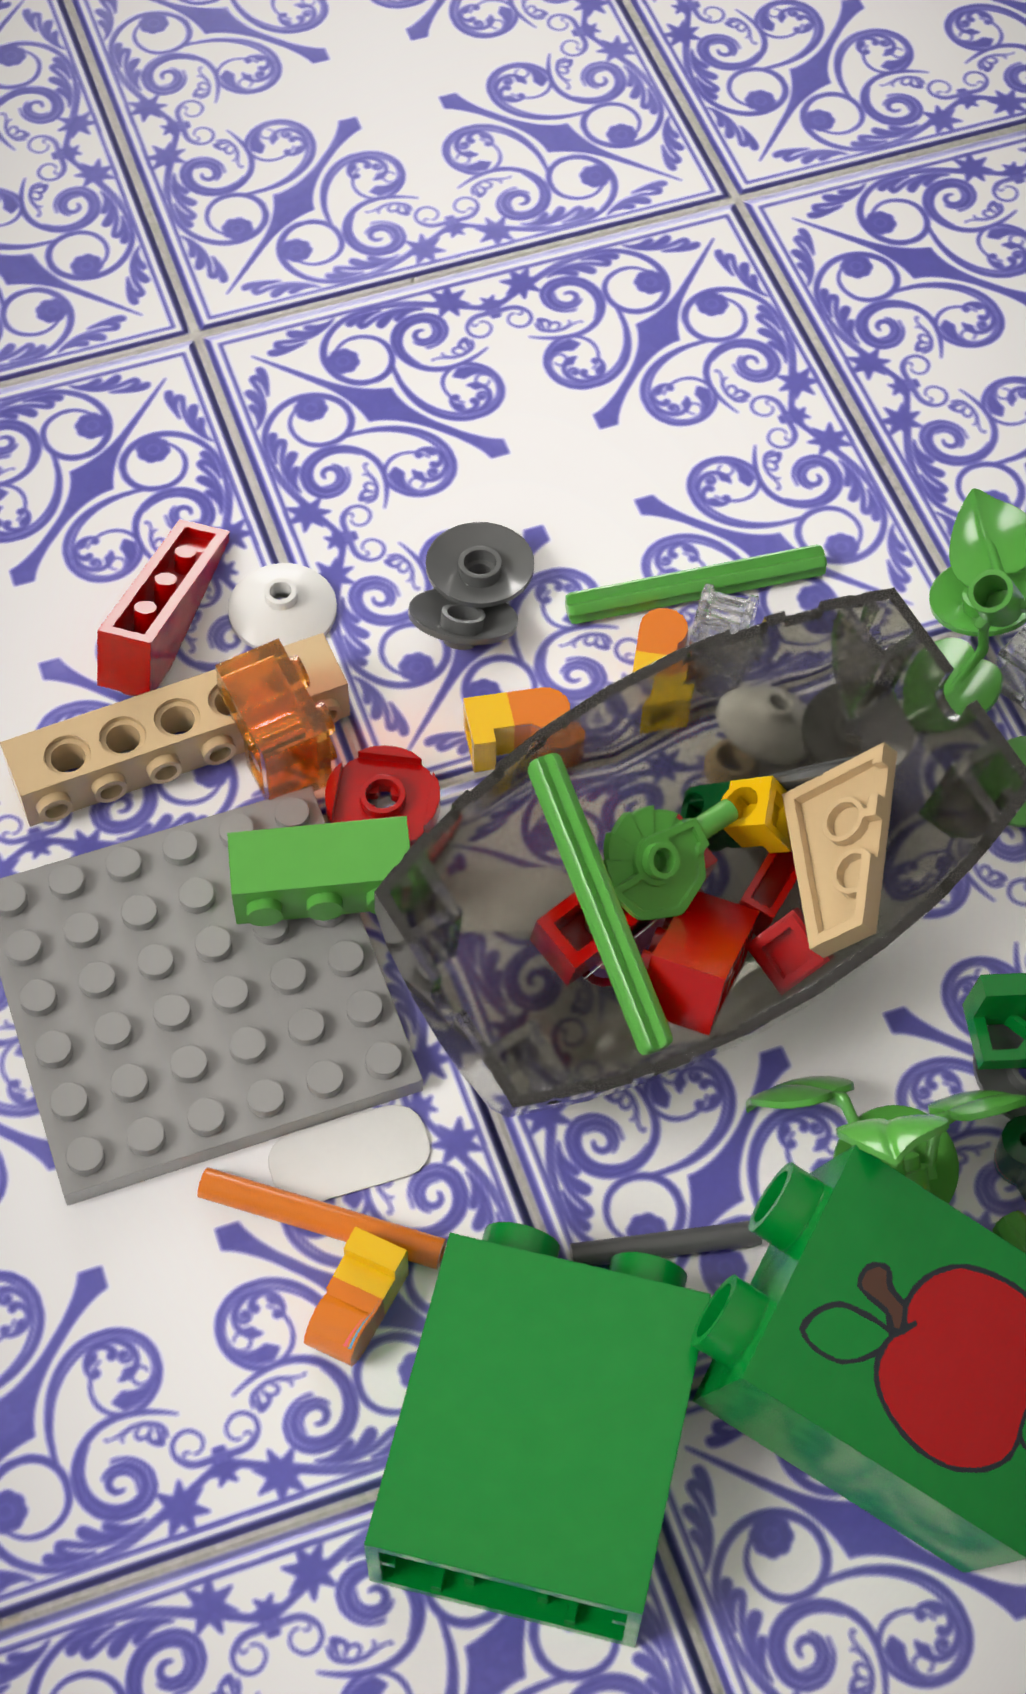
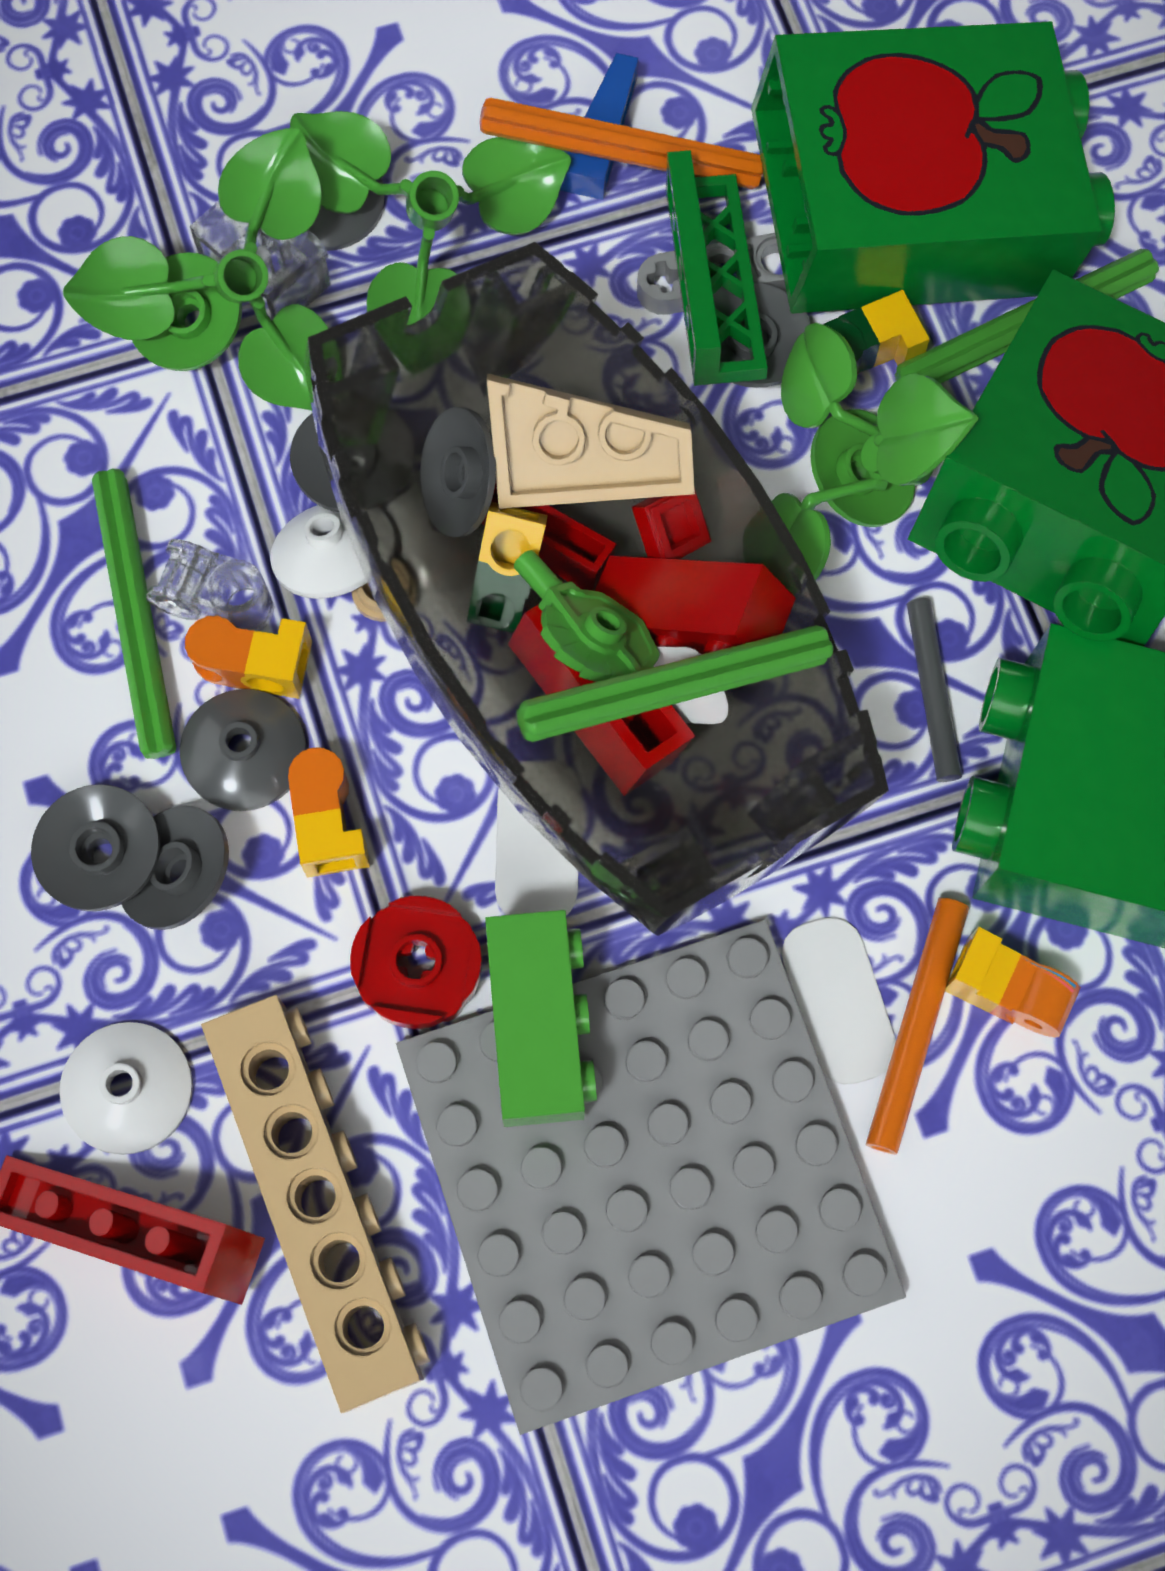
camera: 90 degrees left, 15 degrees up
clear orange brick [215,638,337,800] -> none
none -> dark grey dish [180,689,306,811]

